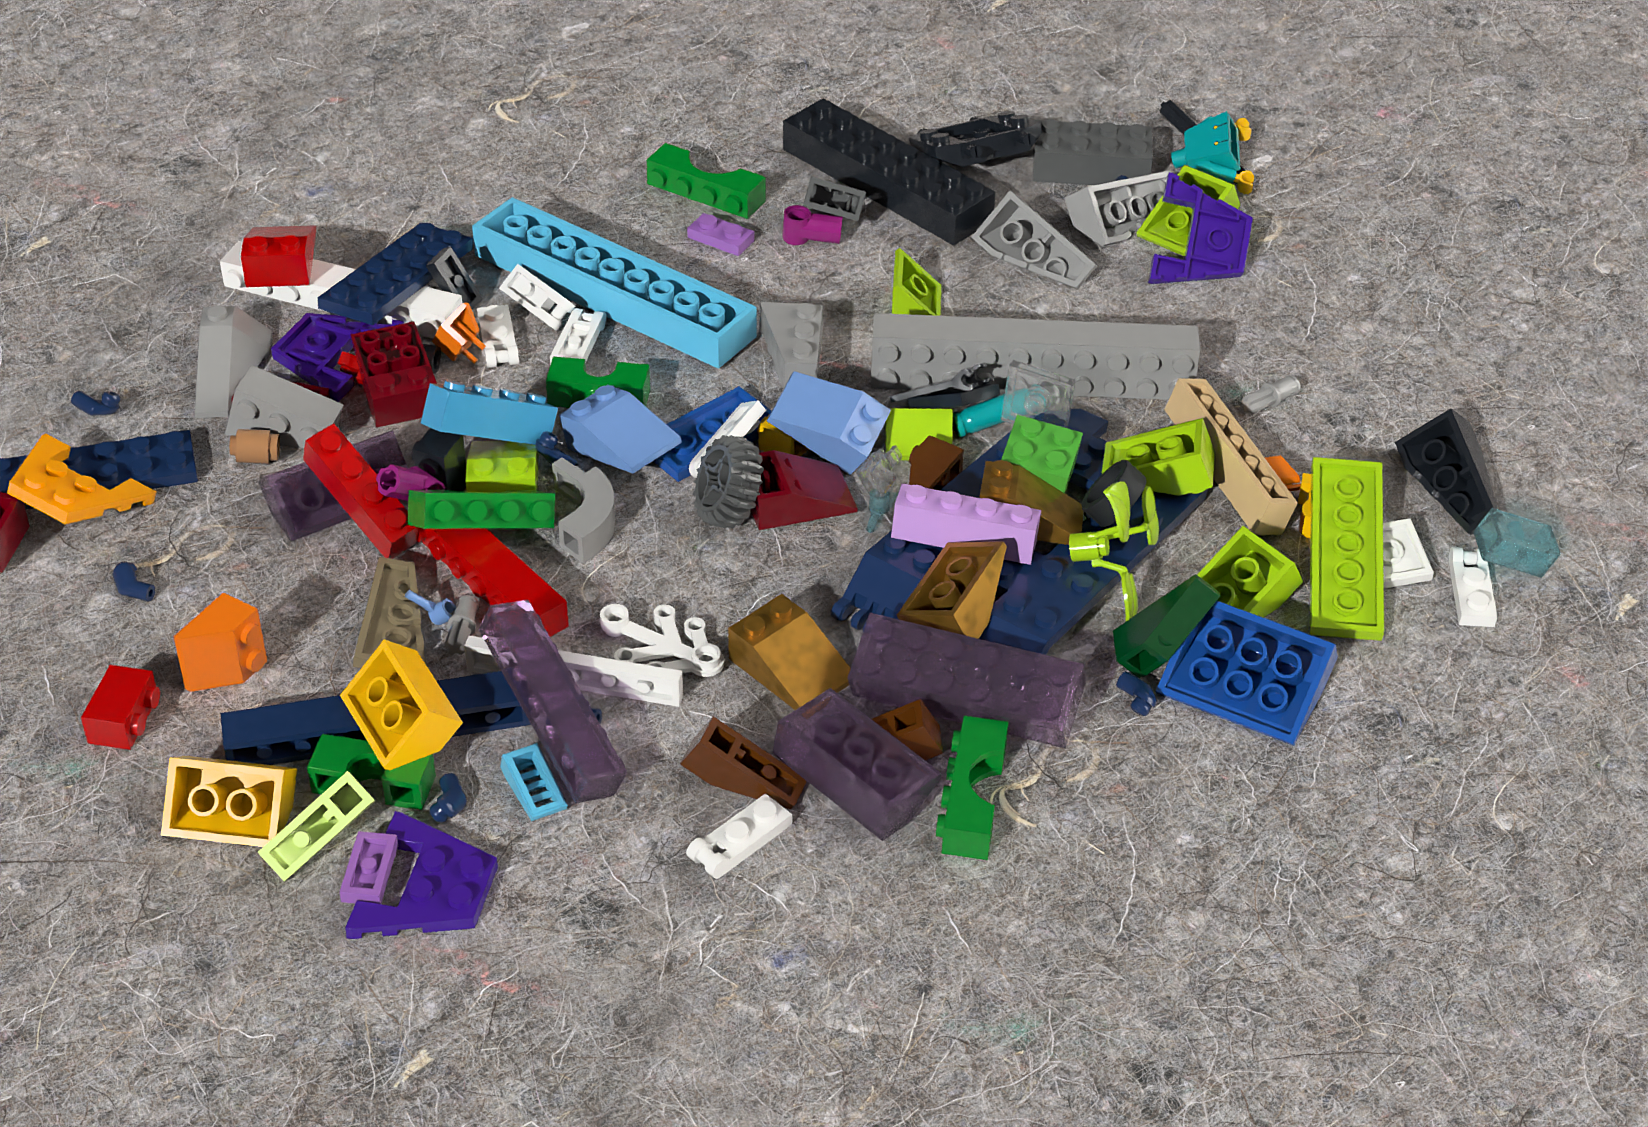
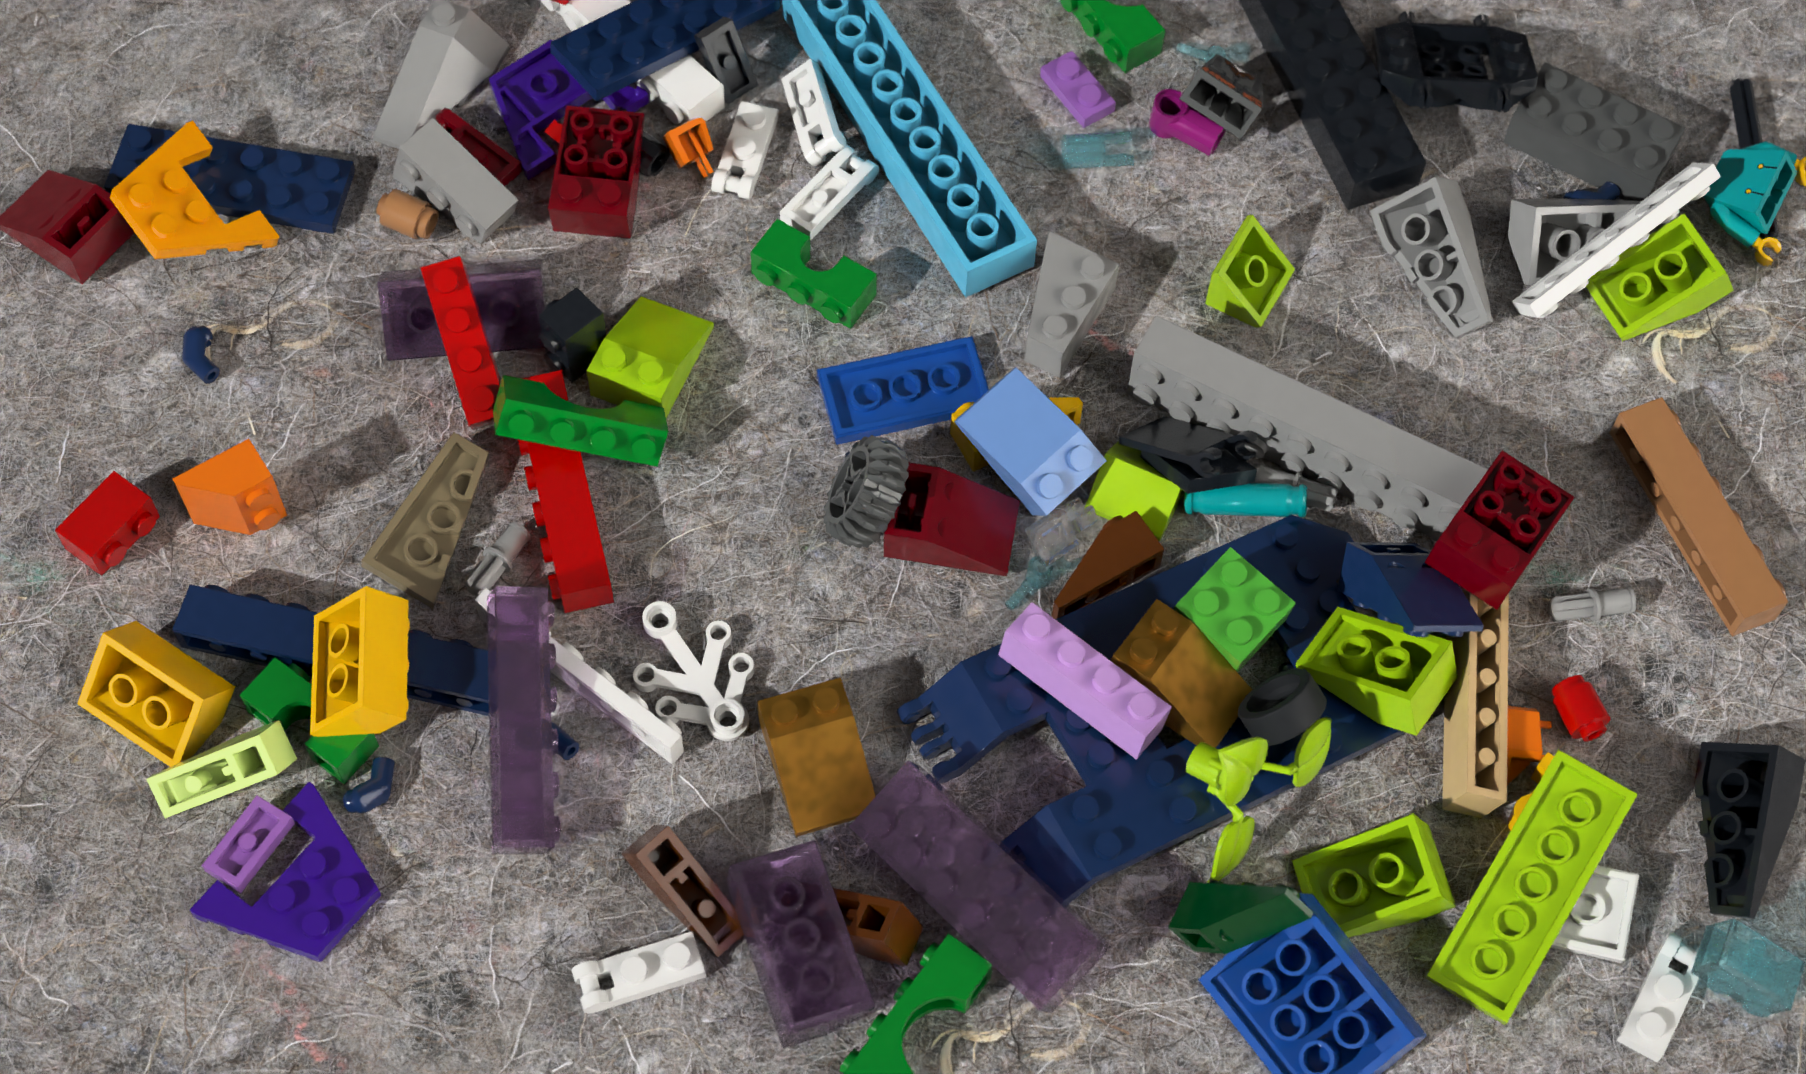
camera: 25 degrees right, 20 degrees up
dark blue arm [71,391,120,416] -> none
magenta piece [376,464,445,501] -> none
medium blue hand [405,590,456,625] -> none
dark azure wedge [421,380,558,445] -> none
medium azure slope [500,743,568,821] -> none
dark blue arm [535,431,578,466] -> none
light grey arch [552,458,616,564] -> none
medium blue slope [559,385,682,474] -> none
white plate [689,400,766,478] -> none
pearl gold slope [897,541,1007,648] -> none
clear plate [1001,360,1076,428] -> none
dark blue arm [1116,671,1157,717] -> none
dark purple wing [1148,172,1253,284] -> none
none -> clear light blue hinge [1061,131,1134,169]
none -> clear light blue hand [1176,42,1226,63]
none -> dark blue slope [1338,542,1484,637]
none -> dark red slope [1425,450,1575,610]
none -> white plate [1511,162,1721,318]
none -> red brick [1551,675,1611,742]
none -> medium nougat brick [1609,397,1788,637]

